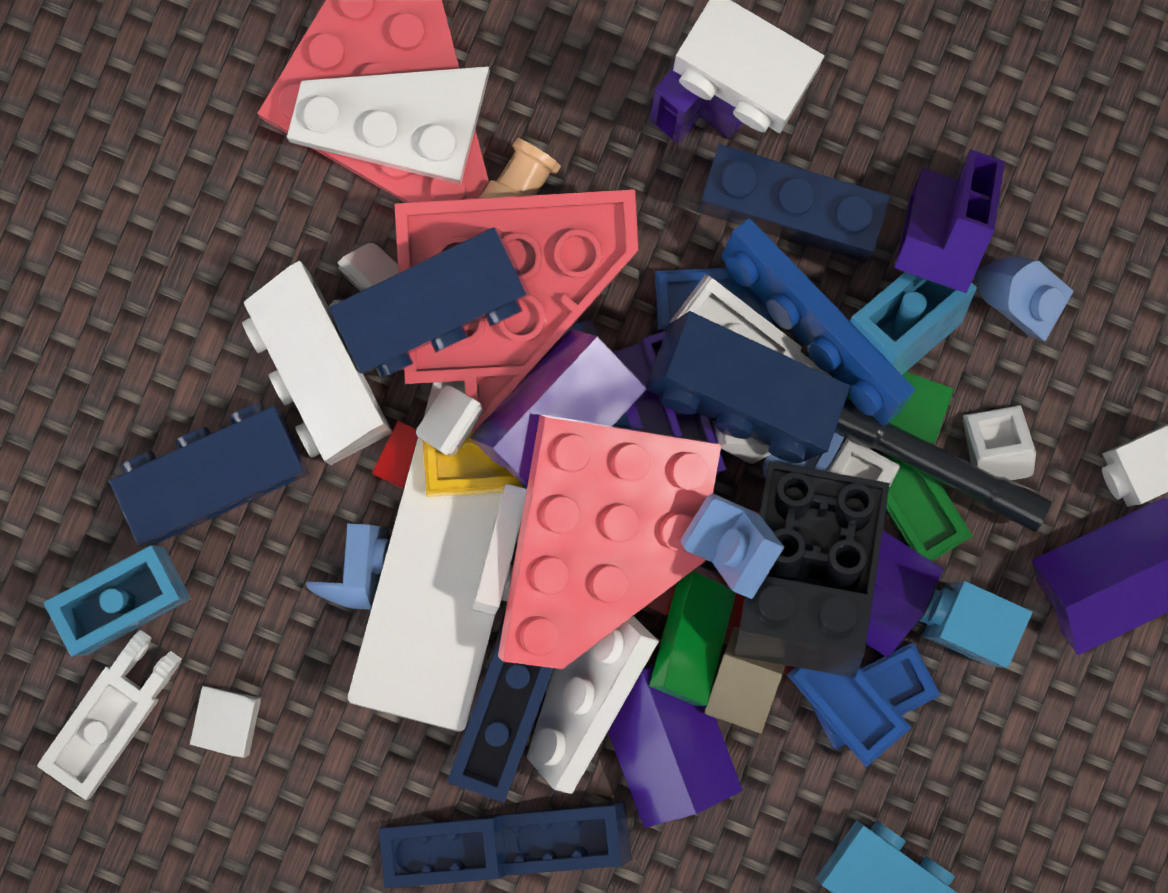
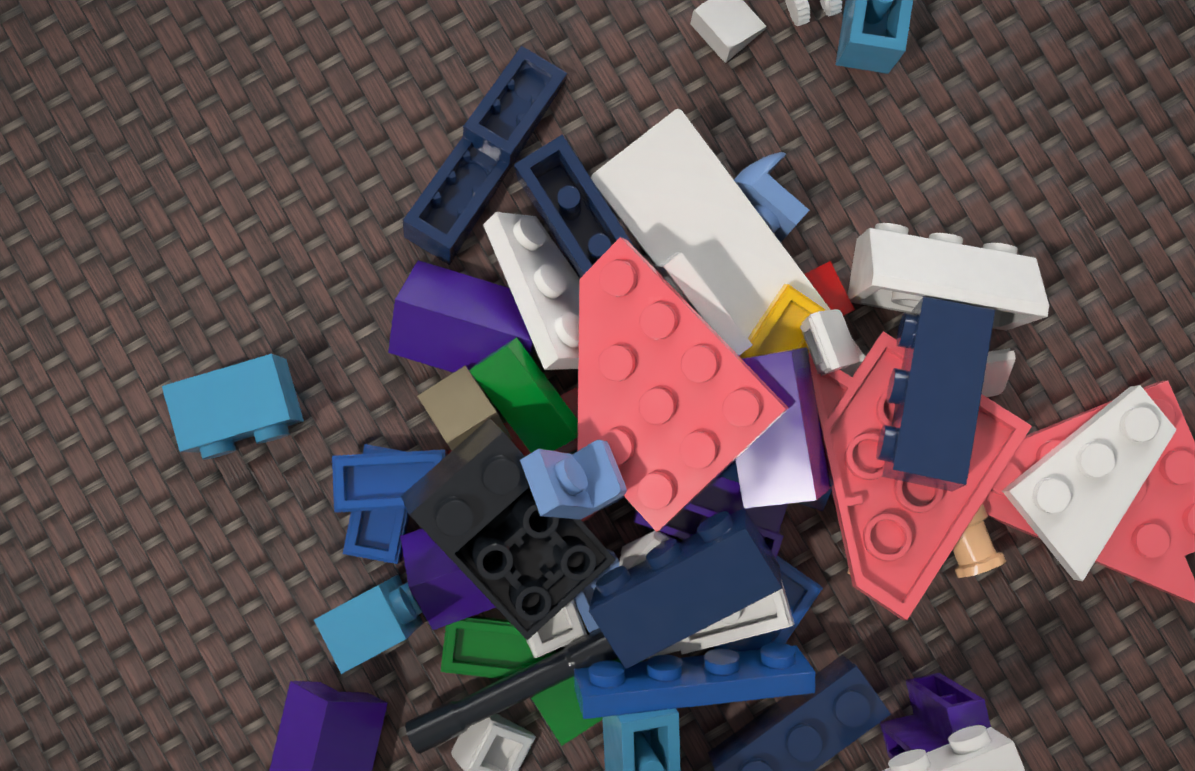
camera: 125 degrees right, 0 degrees up
dark blue brick [109,402,310,547] -> none

